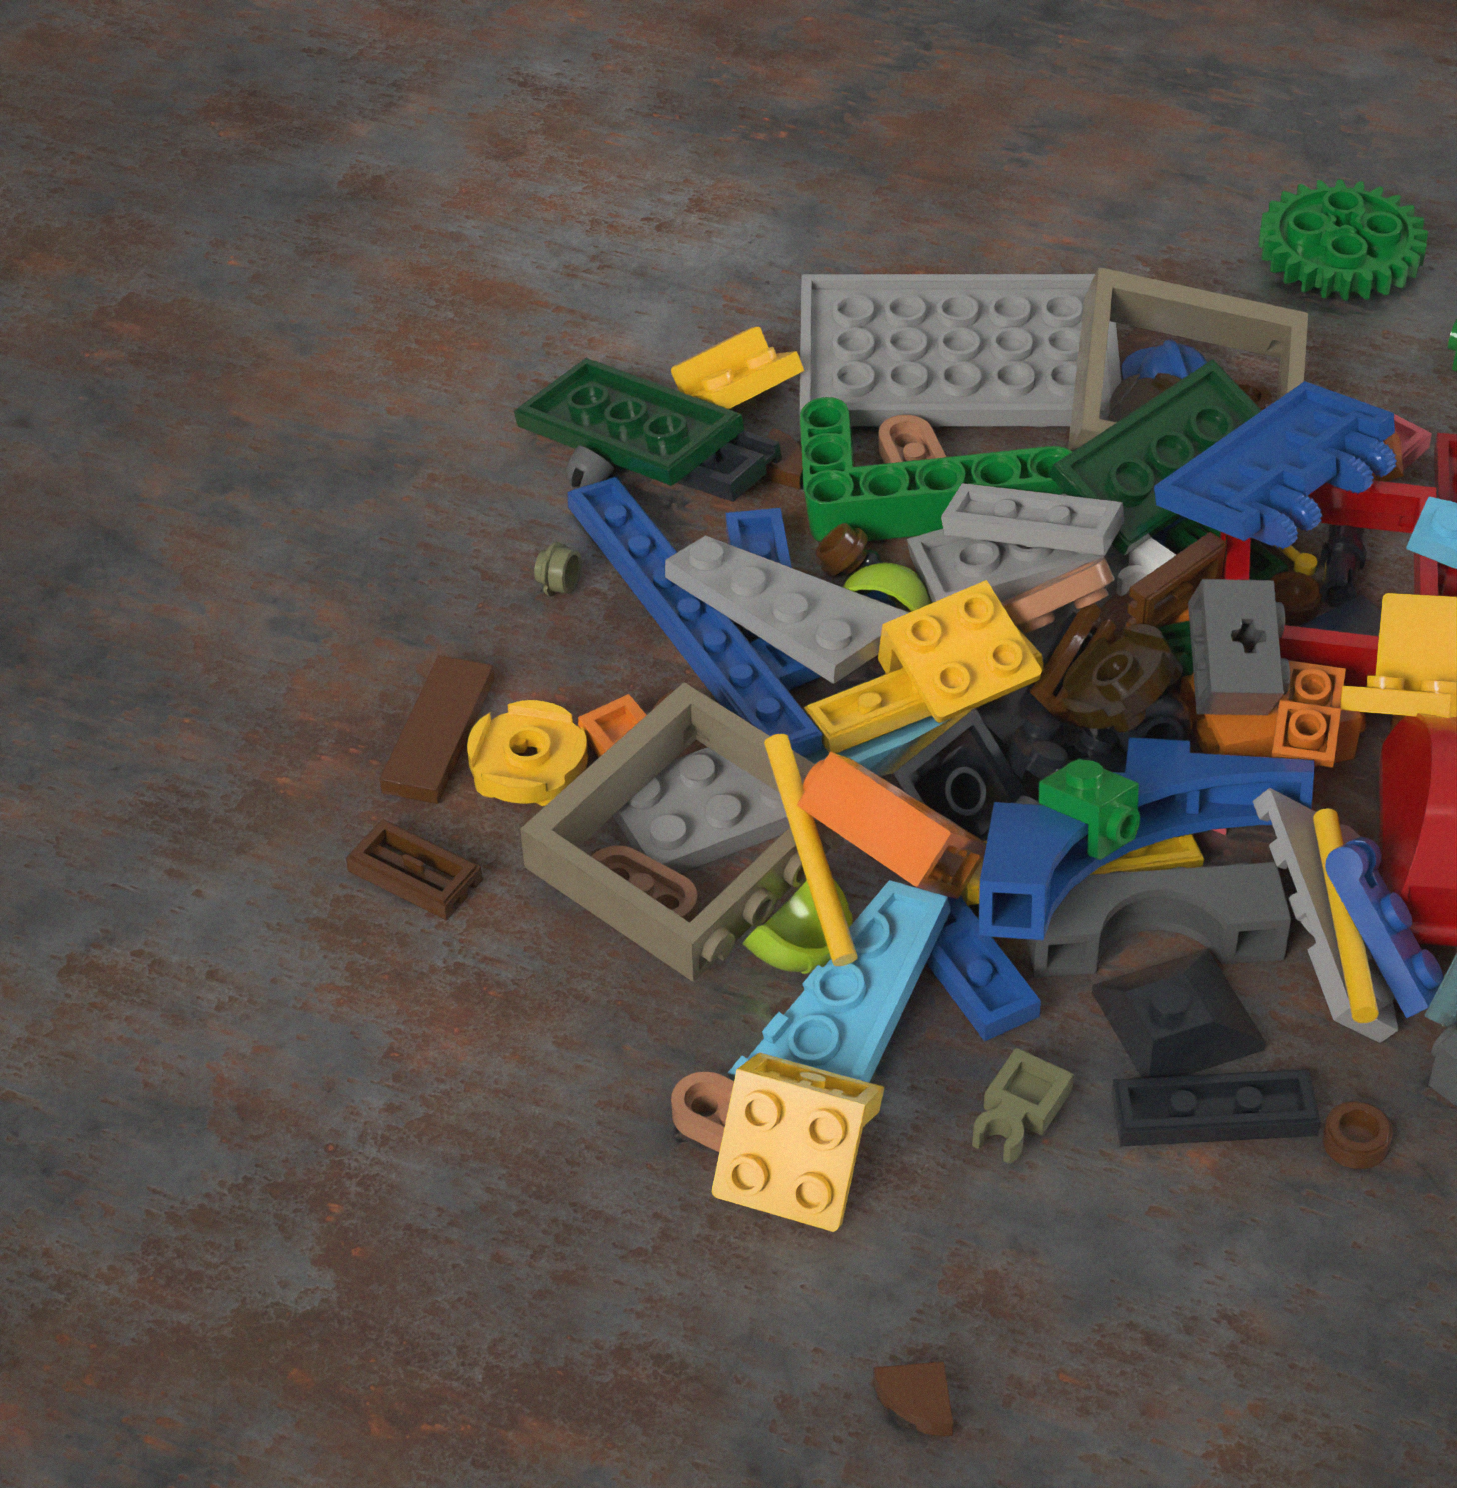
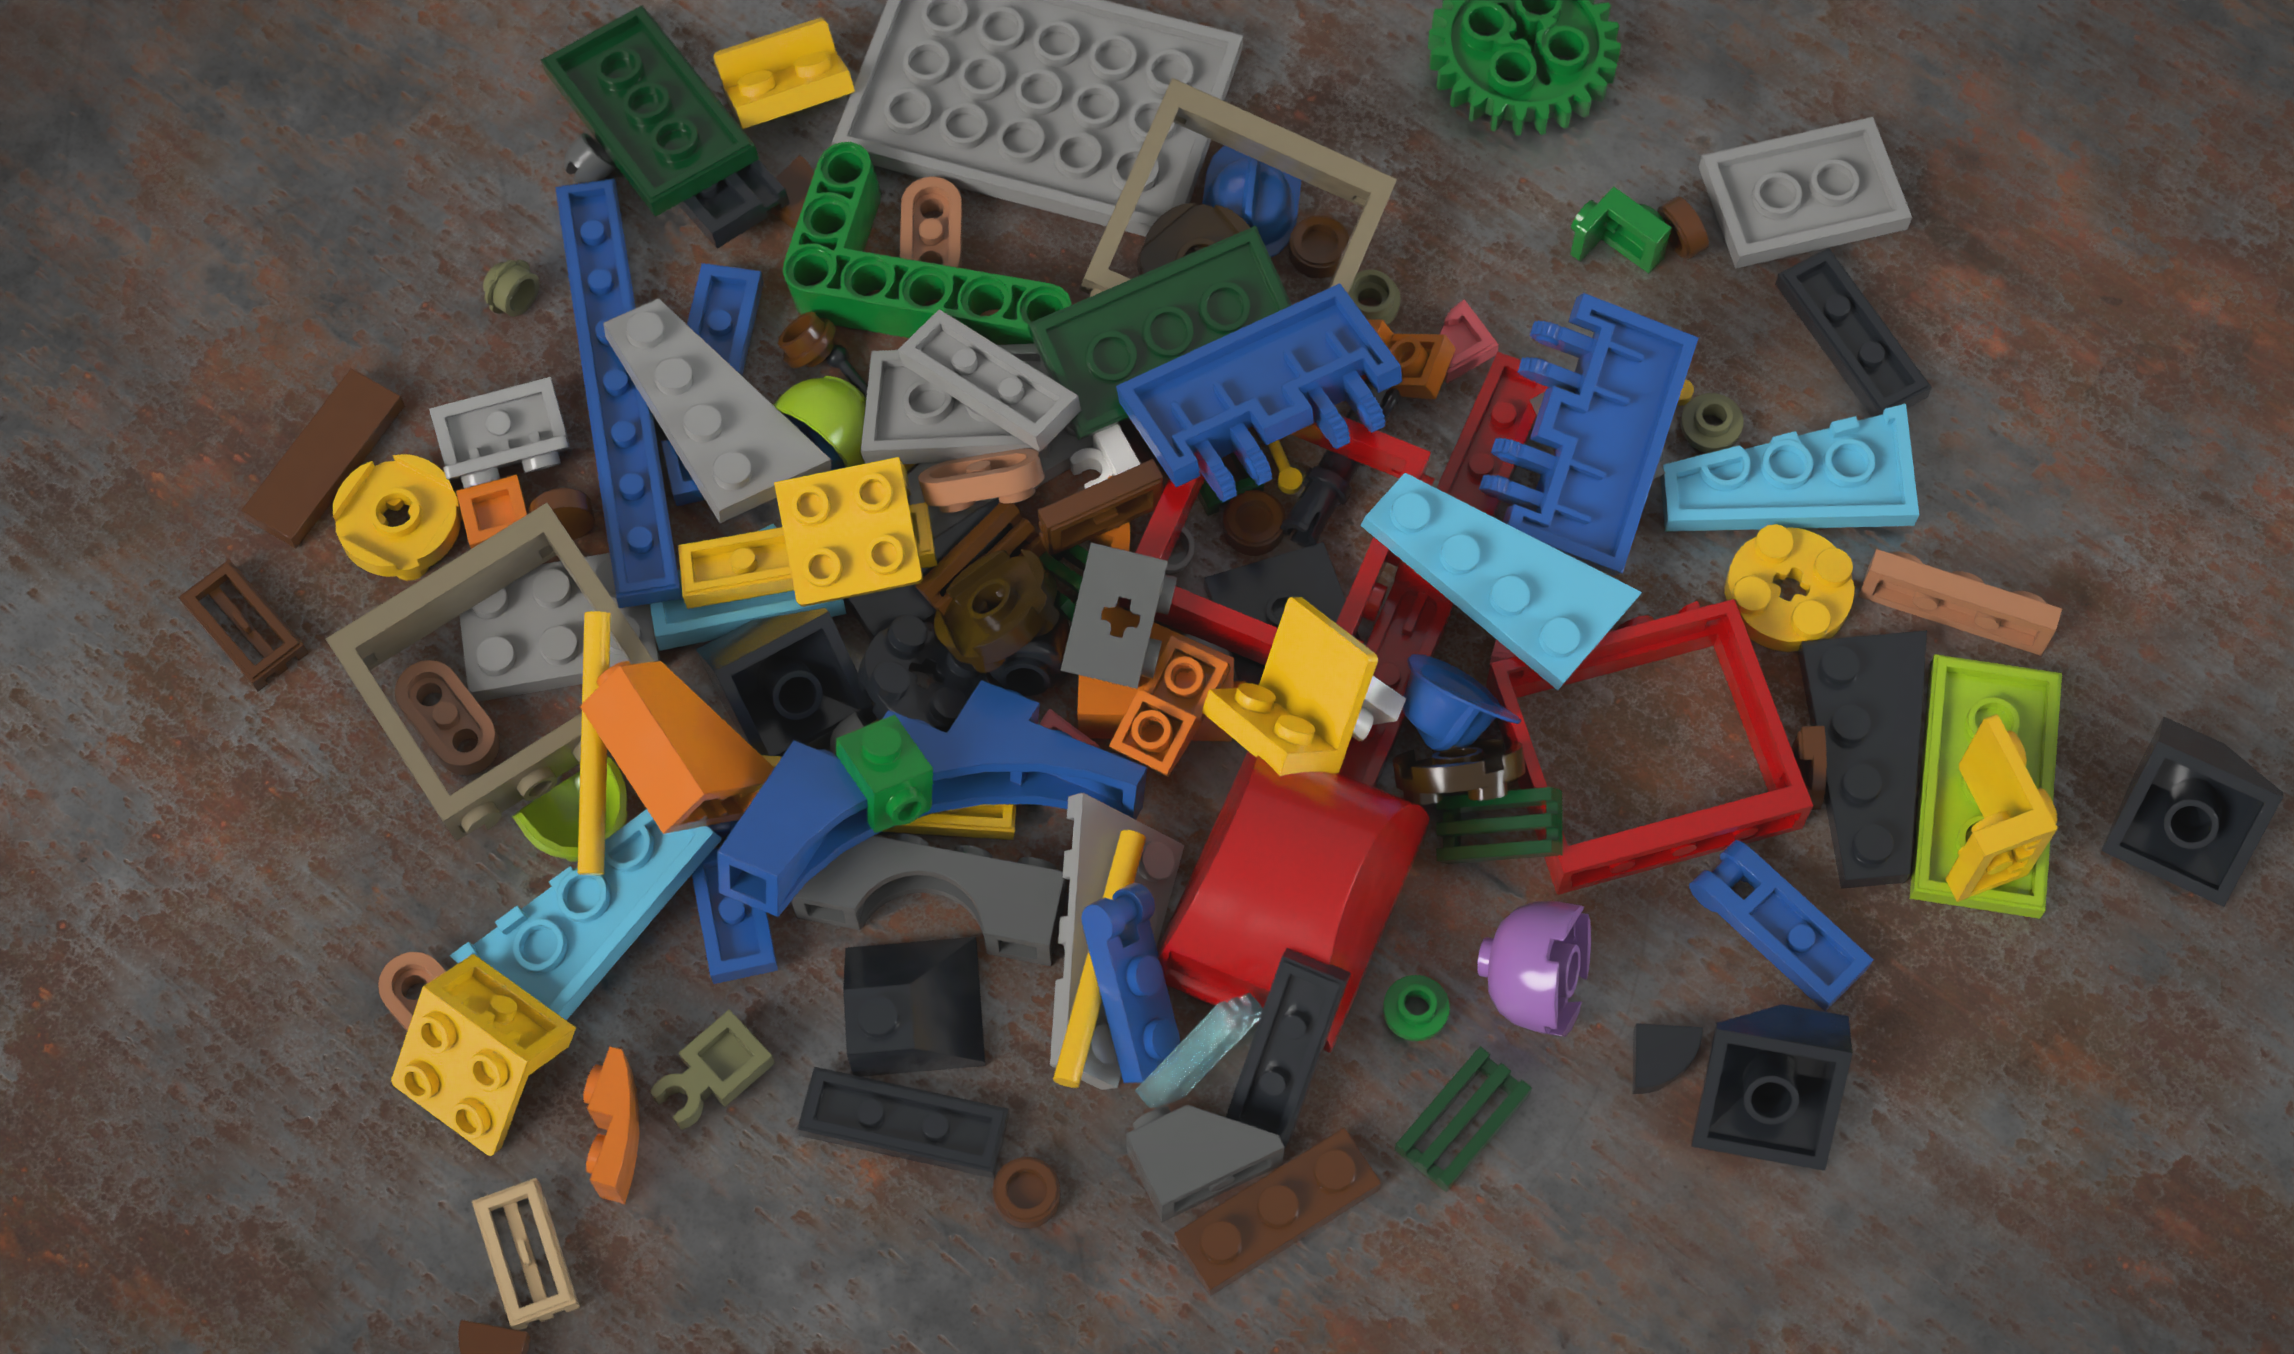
camera: 15 degrees right, 20 degrees up
none -> light grey bracket [429,377,571,489]
none -> tan tile [472,1178,580,1330]
none -> orange slope [583,1046,639,1204]

